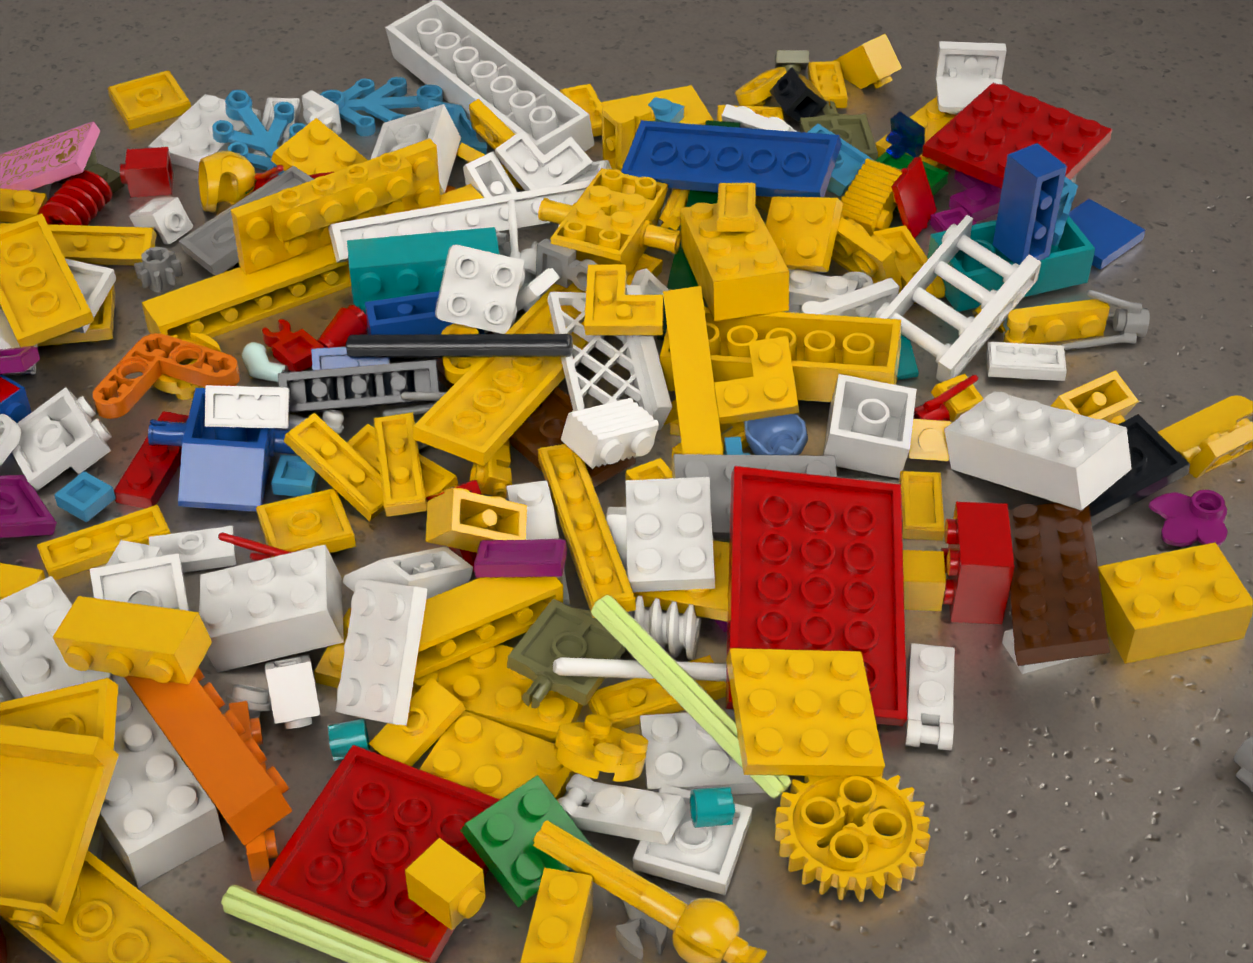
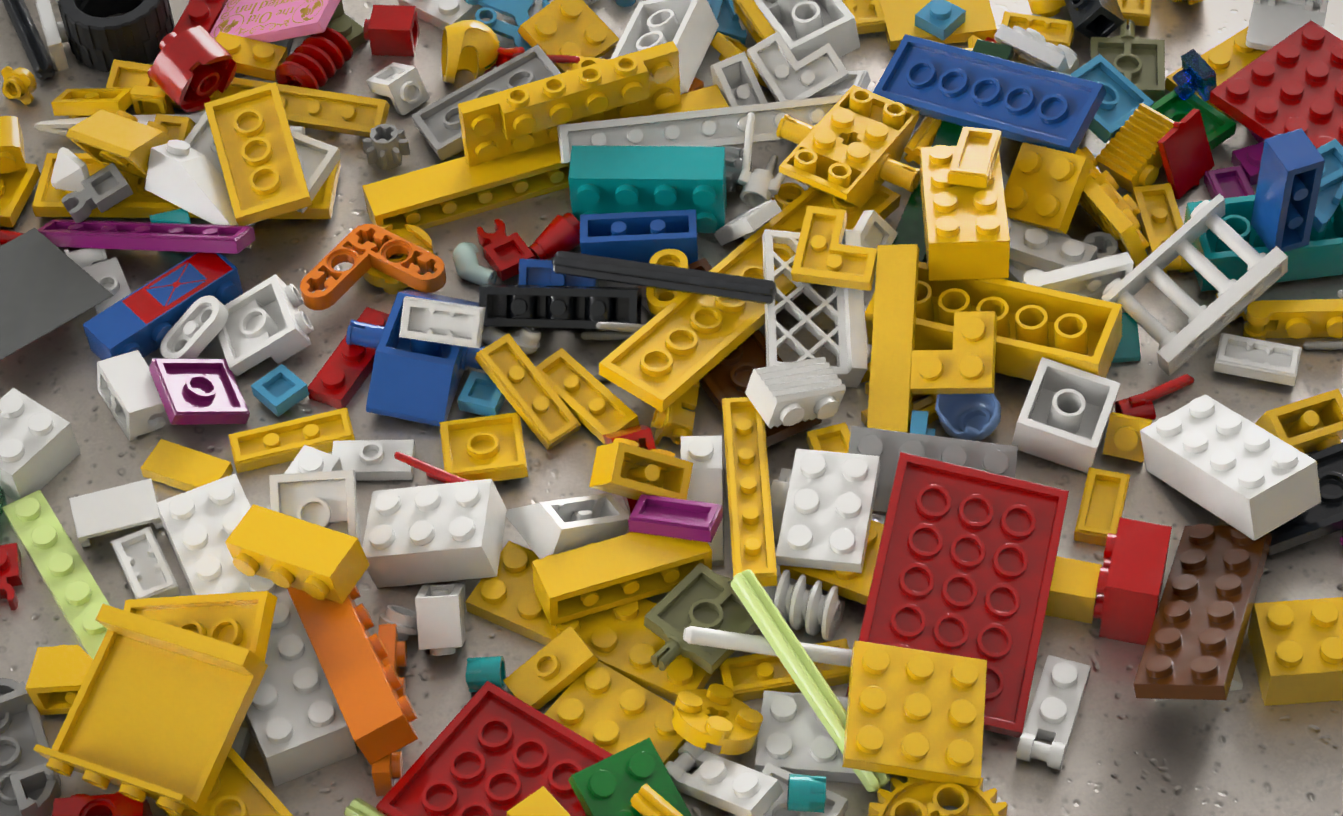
camera: 15 degrees right, 5 degrees up
white plate [335,578,428,726] -> none
yellow tile [373,412,427,517] -> none
white bracket [435,245,525,334] -> none
light grey plate [536,238,598,291] -> none
yellow brick [602,95,655,171] -> none
yellow tile [931,373,984,422] -> none

